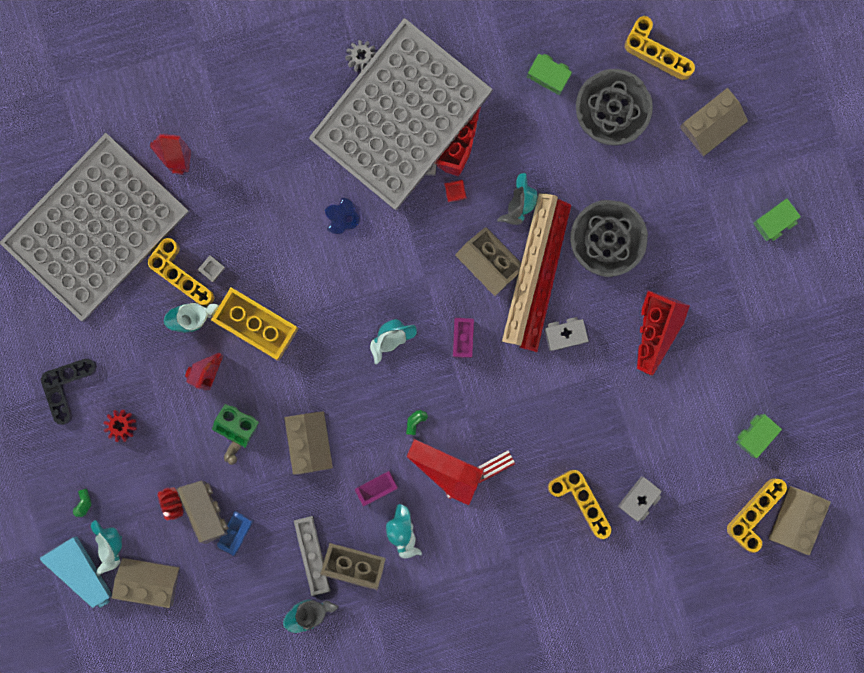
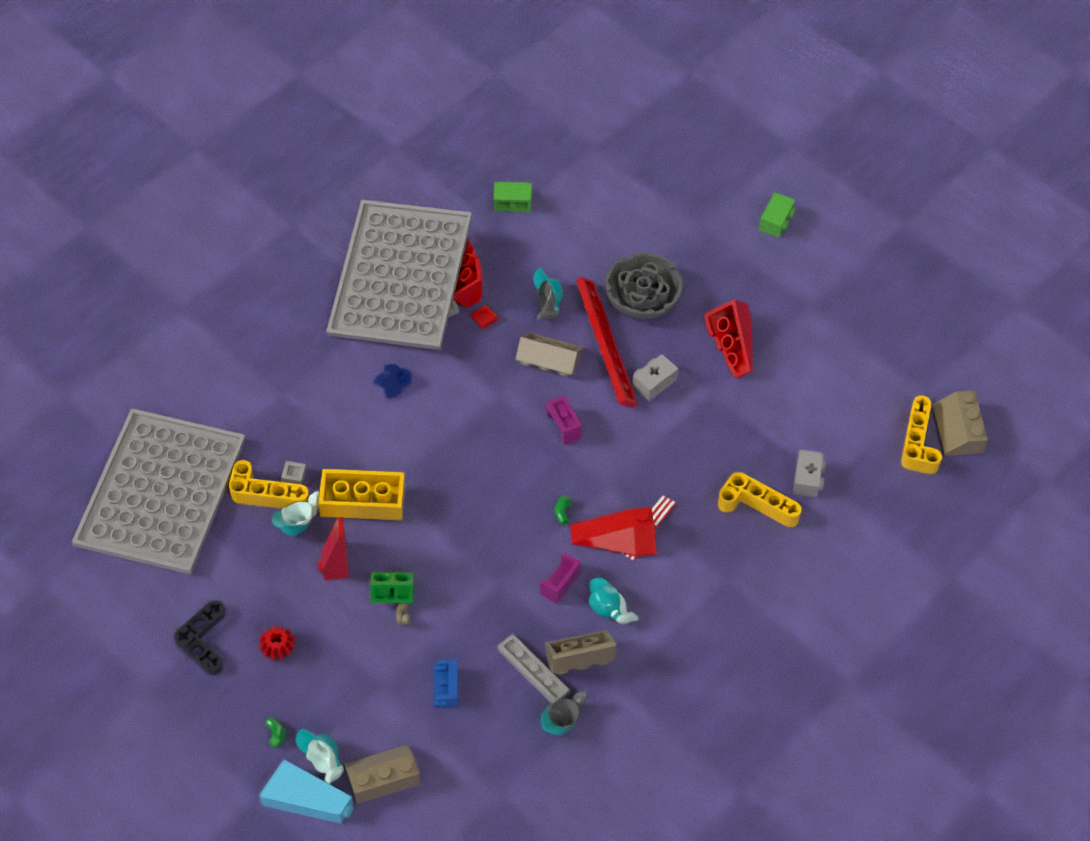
camera: 25 degrees left, 30 degrees down
red wedge [150,134,191,175] -> none
red gear [157,487,184,521] -> none
dark tan slope [177,480,228,544] -> none
dark tan slope [284,411,333,475] -> none
light grey gear [345,40,376,72] -> none
hair [370,319,417,364] -> none
tan plate [502,193,558,346] -> none
dark grey brick [576,69,653,146] -> none
yellow beam [625,16,695,80] -> none
dark tan slope [680,88,748,156] -> none
bright green brick [736,414,782,458] -> none

